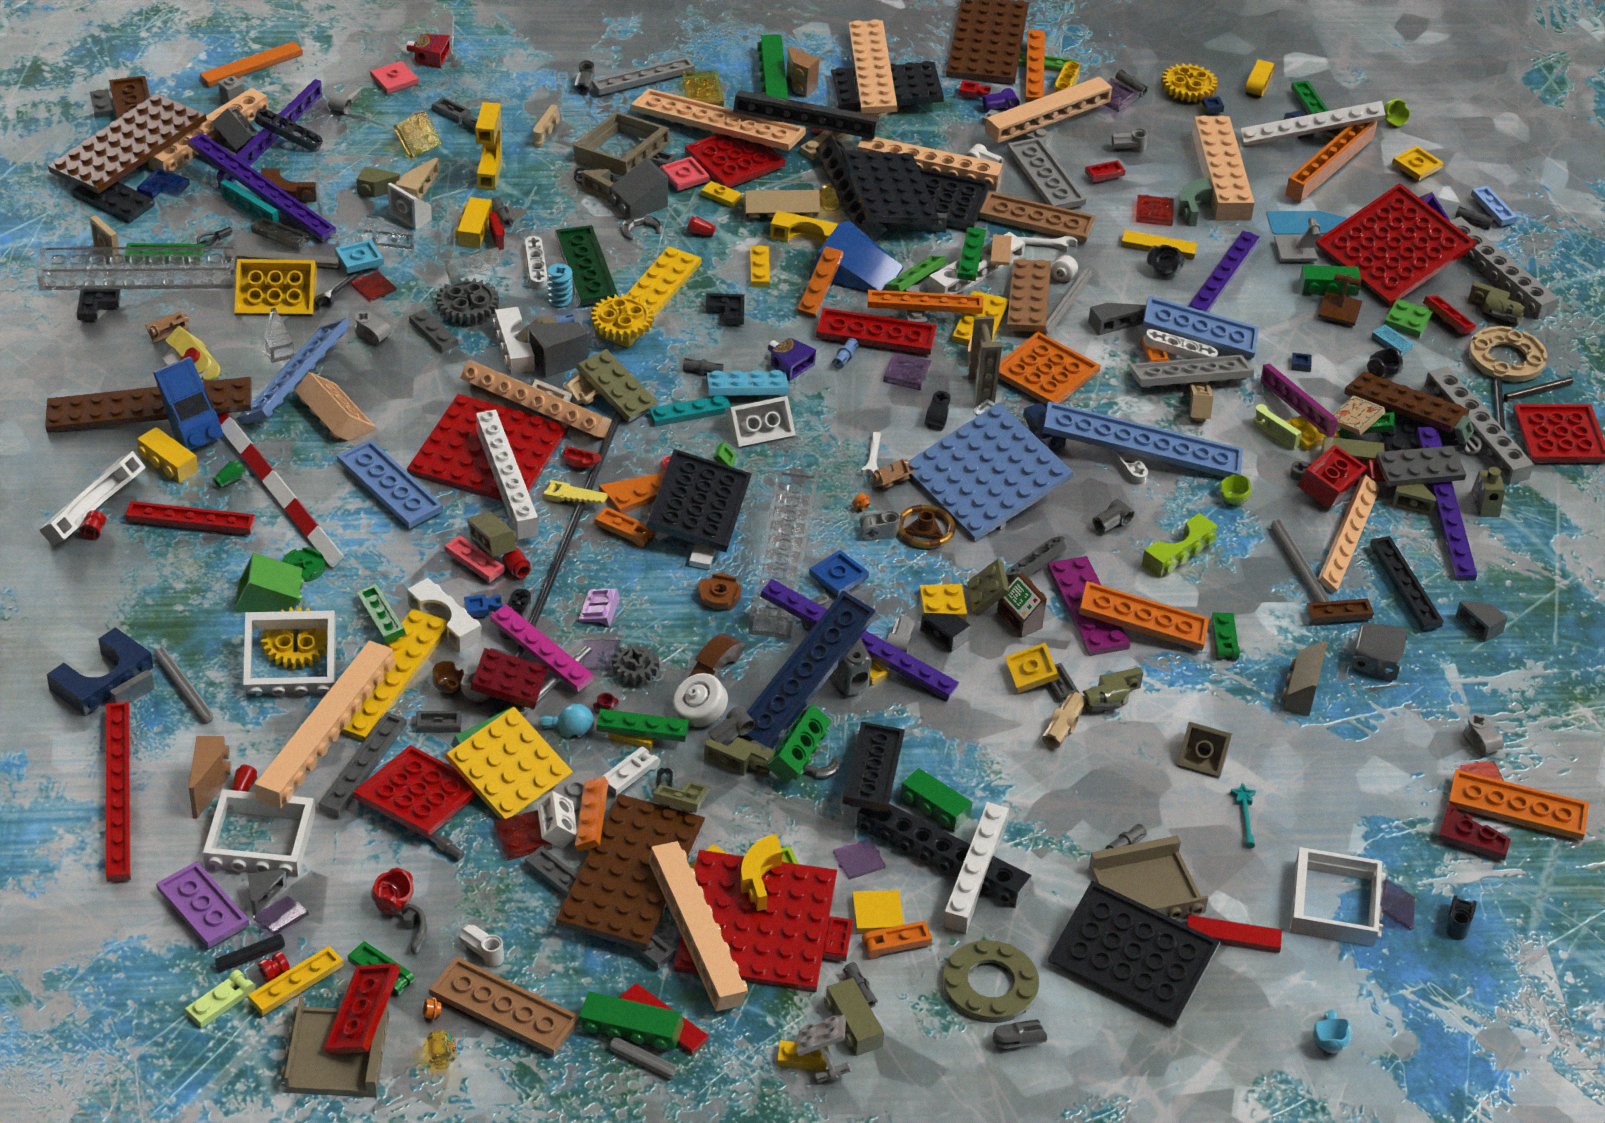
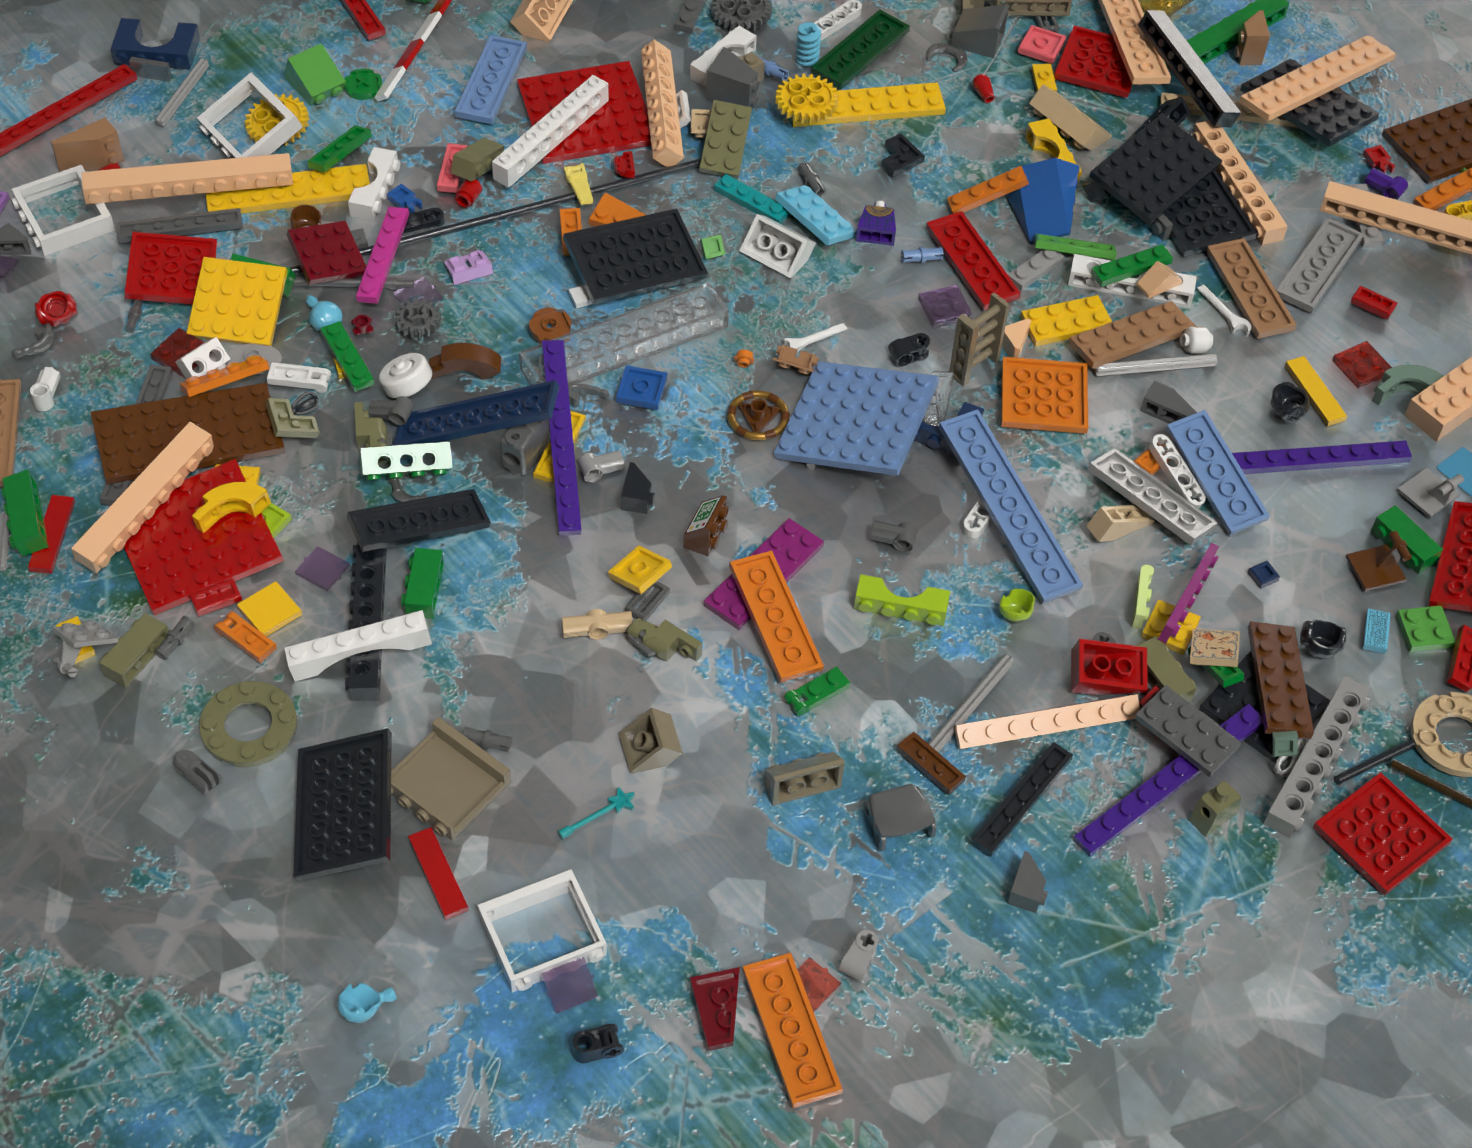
camera: 55 degrees right, 10 degrees up
dark grey tile [416,711,462,733] -> none
yellow plate [750,245,770,287] -> none
clear yellow hair [819,183,840,211] -> none
light grey piece [859,510,900,540] -> none
orange plate [867,290,983,314] -> none
yellow plate [919,584,967,620] -> none
white piece [965,144,1004,163] -> none
olive plate [967,559,1009,616] -> none
dark grey beam [1005,536,1067,583] -> none
light grey piece [1111,128,1148,152] -> none
olive slope [1392,484,1437,516] -> none

